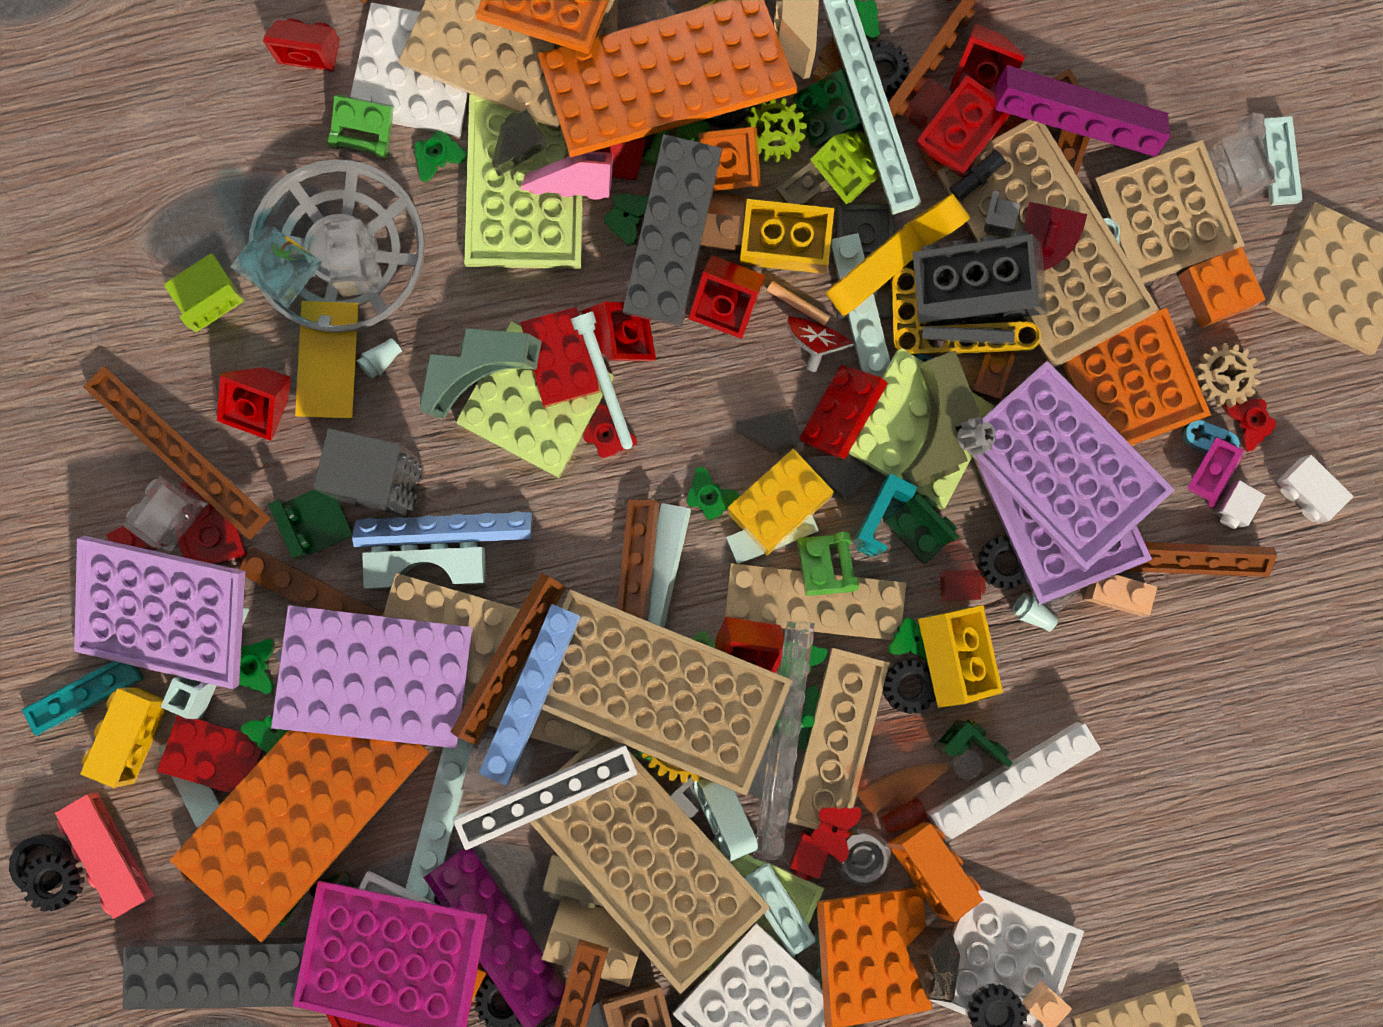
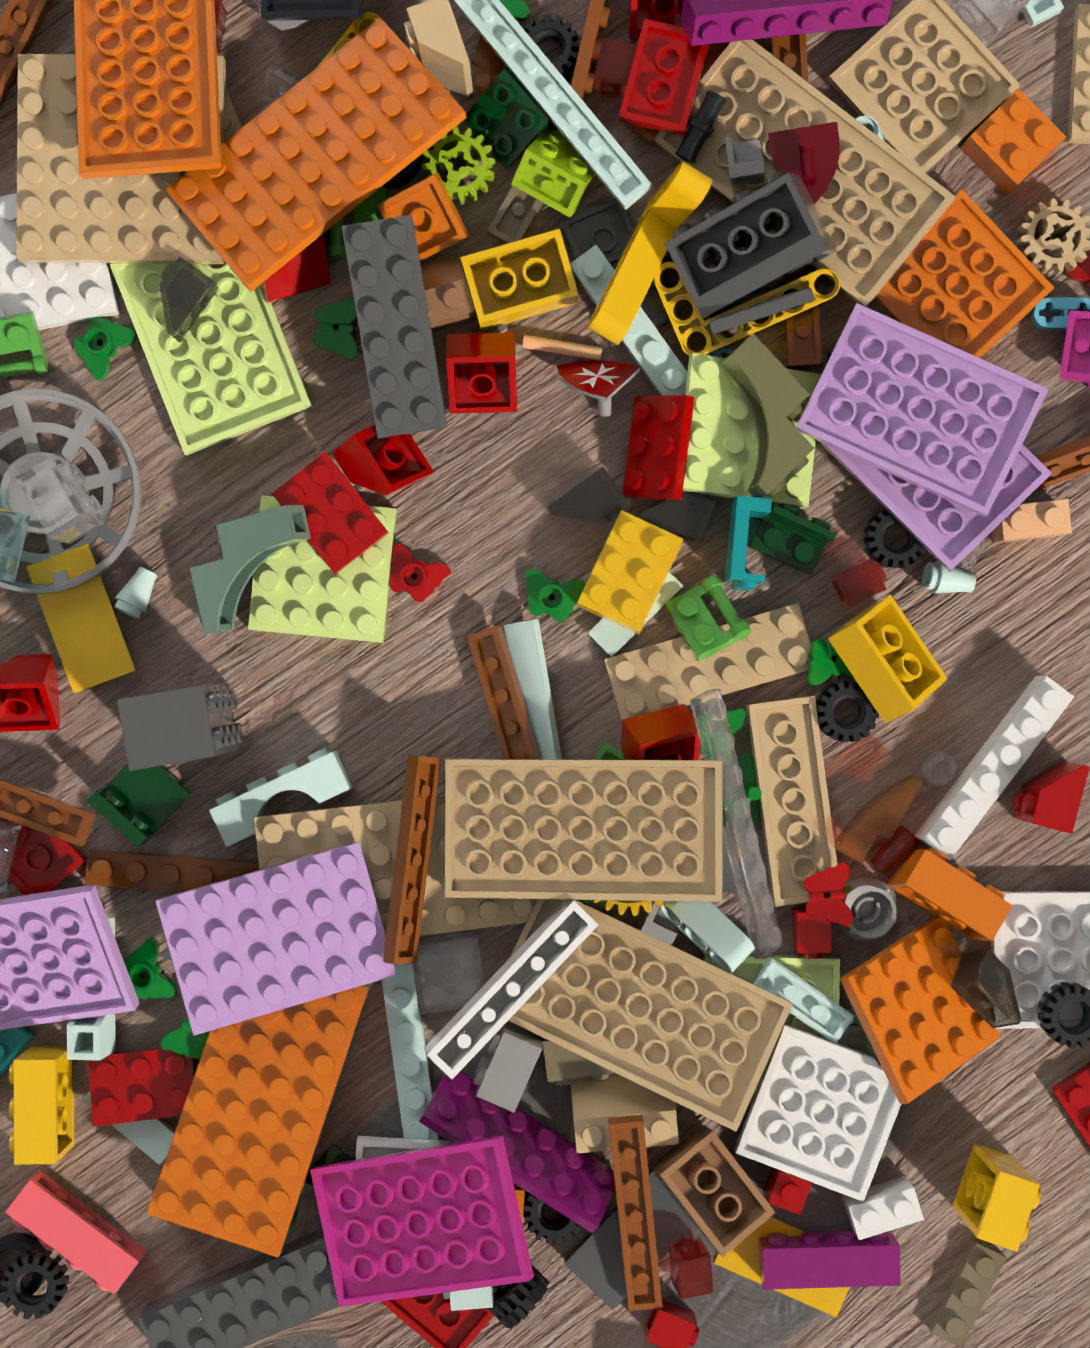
camera: 20 degrees left, 5 degrees up
light blue plate [352,511,533,547] -> none
light blue plate [478,604,581,786] -> none
bright pink slope [521,151,613,200] -> none
light aqua piece [571,311,633,449] -> none
dark green bracket [934,719,1013,767] -> none
light grey gear [957,416,996,456] -> none
none -> light grey brick [473,1021,542,1112]
none -> red slope [1012,762,1090,834]

